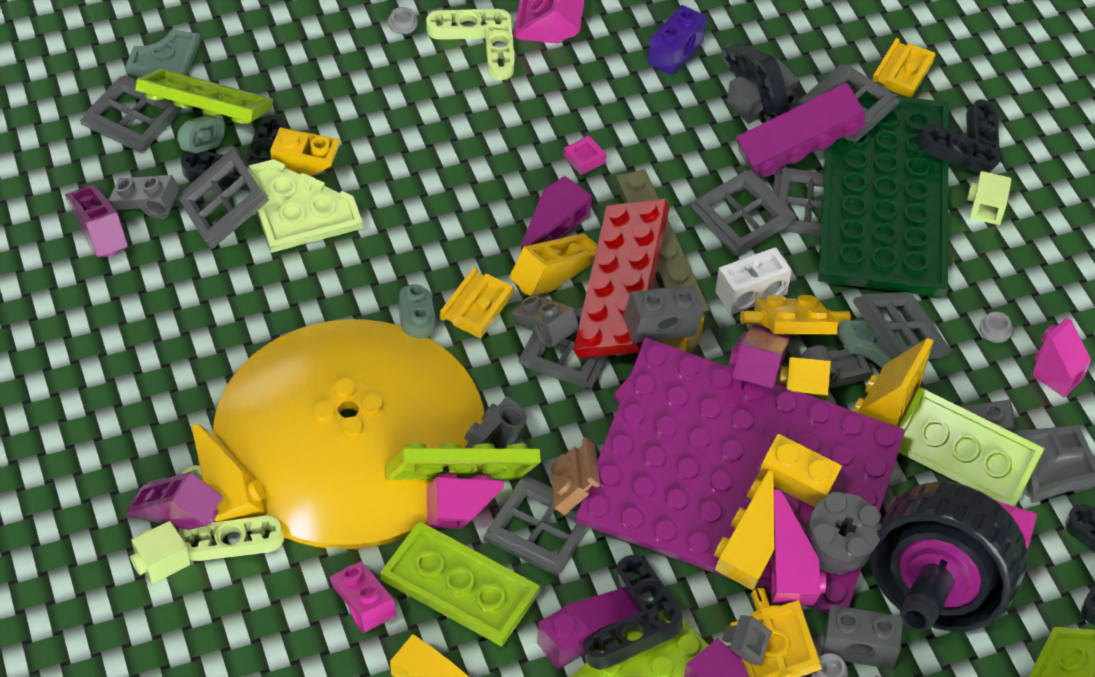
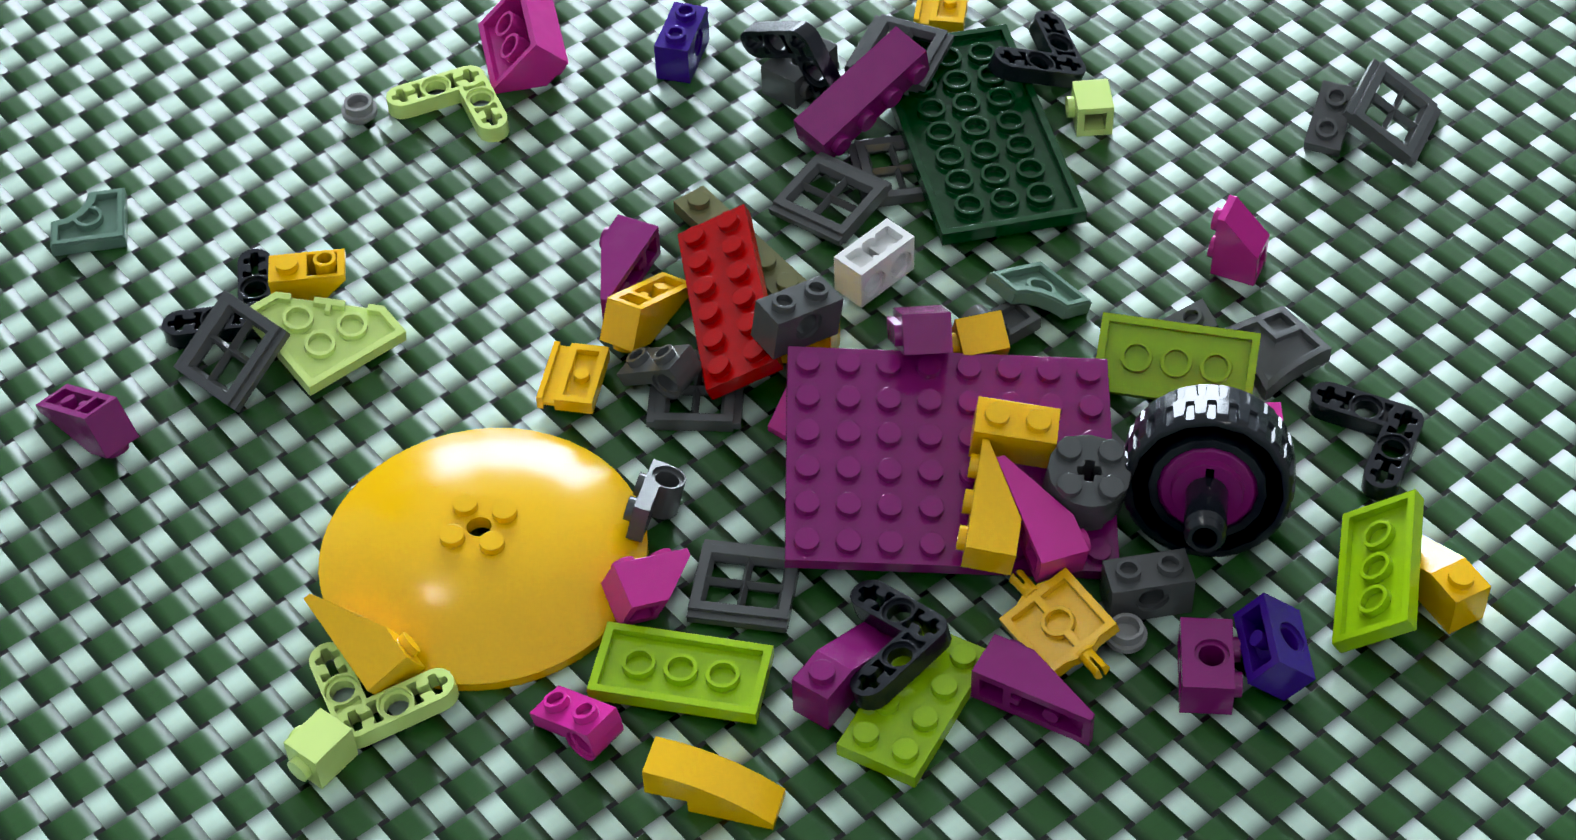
camera: 15 degrees left, 5 degrees down
dark grey piece [80,75,182,153] -> none
dark grey plate [108,175,179,219] -> none
magenta slope [125,472,223,530] -> none
lime plate [135,68,273,124] -> none
sand green plate [177,115,225,153] -> none
lime plate [385,443,541,480] -> none
sand green plate [398,284,436,338] -> none
medium nougat plate [551,437,600,516] -> none
dark pink plate [563,136,607,175] -> none
dark grey tile [722,615,772,665] -> none
yellow plate [740,295,851,334] -> none
dark grey piece [853,292,952,360] -> none
yellow slope [853,338,934,427] -> none
light grey plate [979,312,1013,343] -> none

